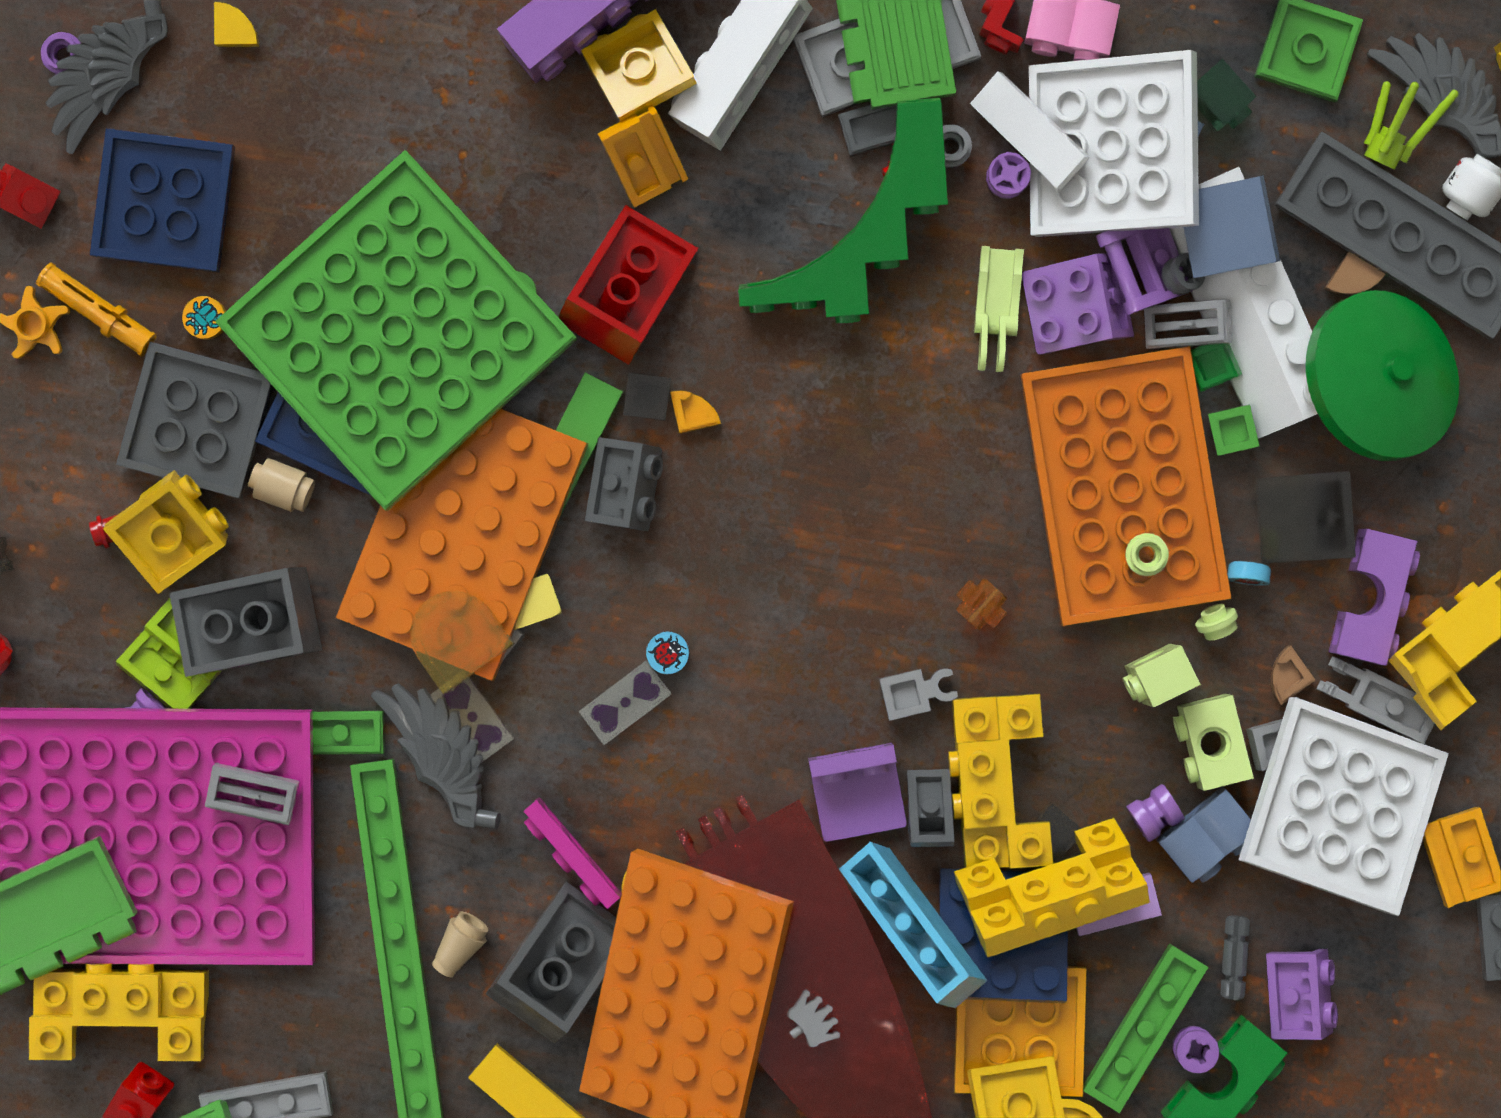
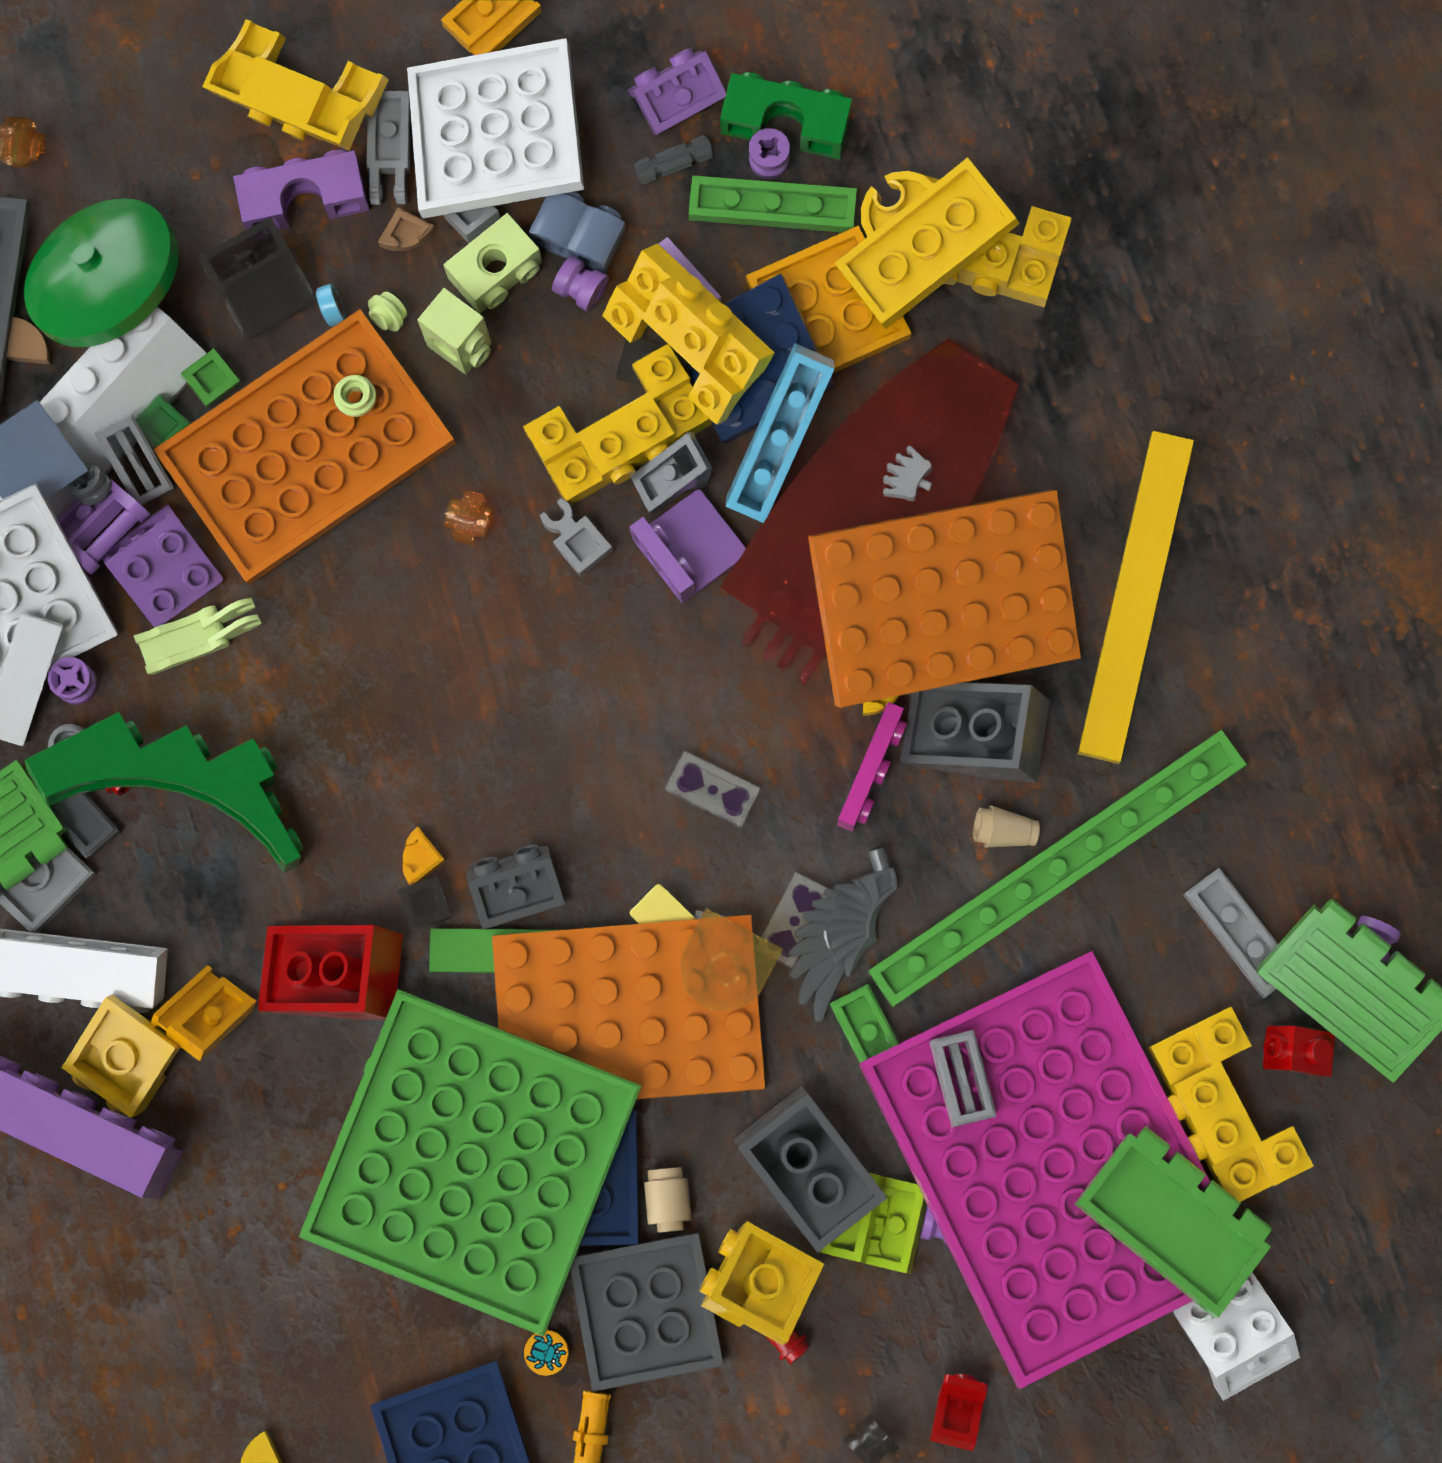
camera: 105 degrees left, 10 degrees down
tile [646,631,689,674] -> none

